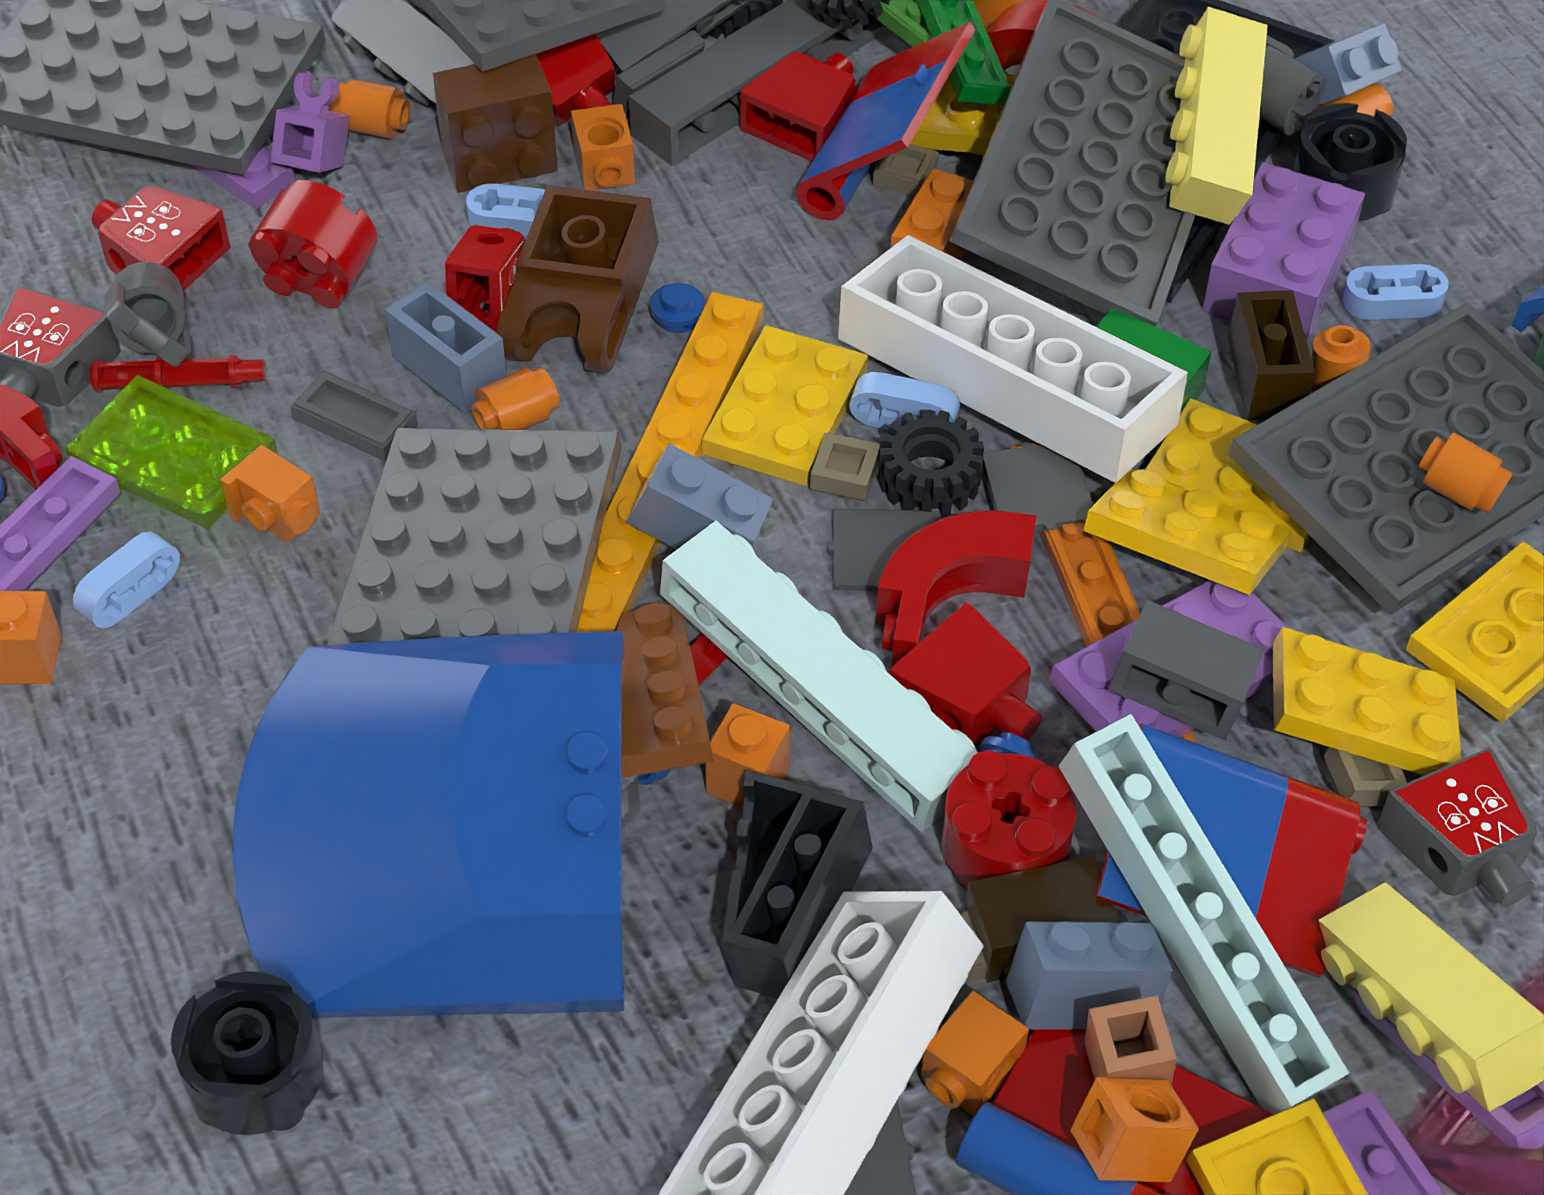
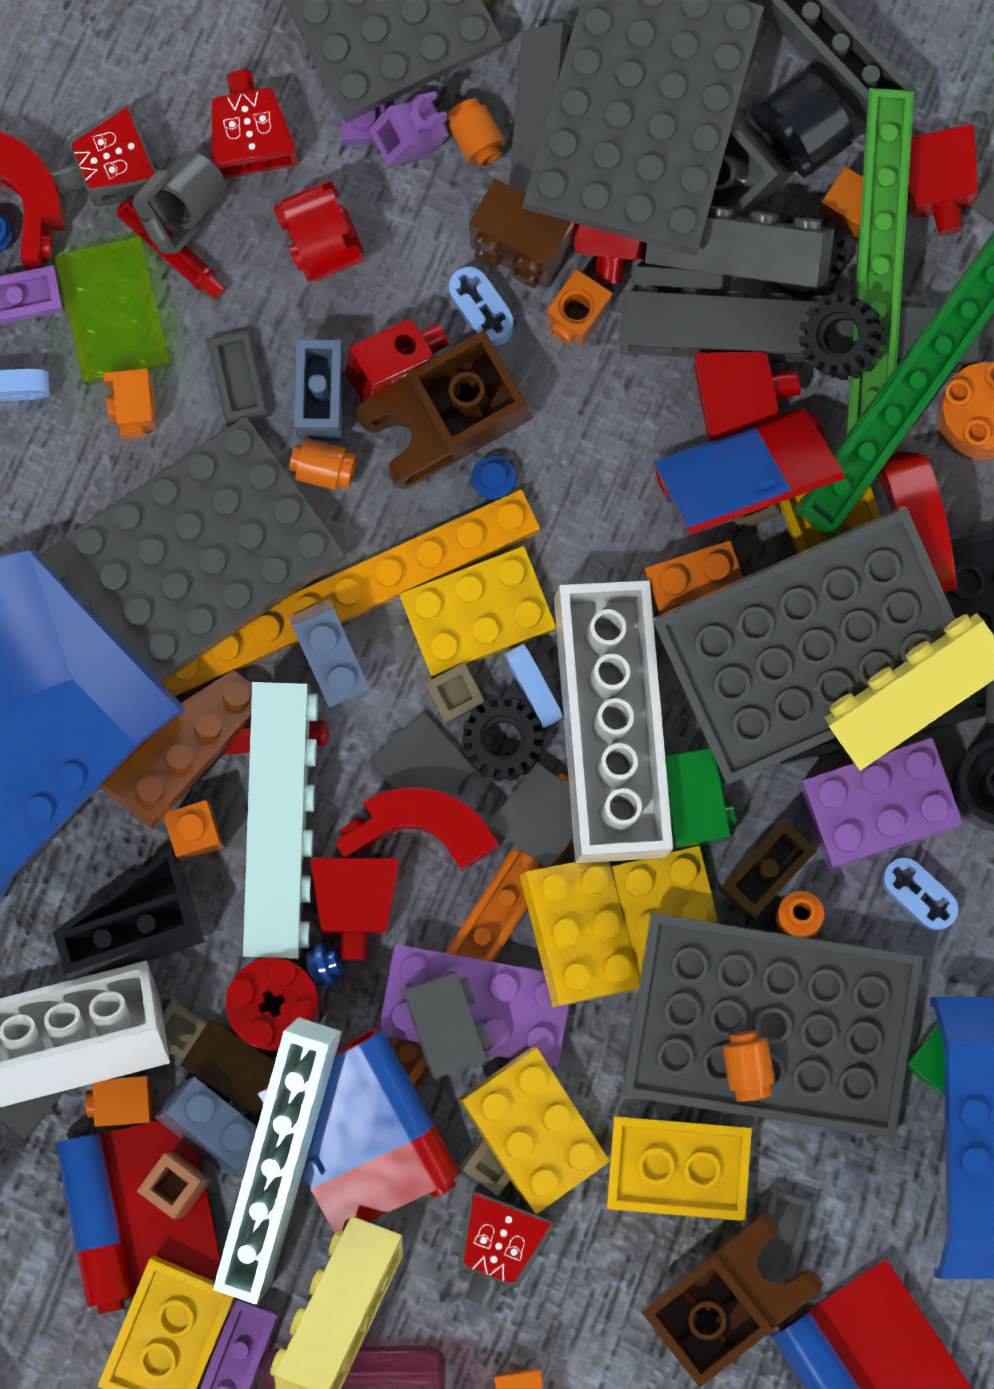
camera: 55 degrees right, 30 degrees up
orange brick [1070,1077,1199,1182] -> none

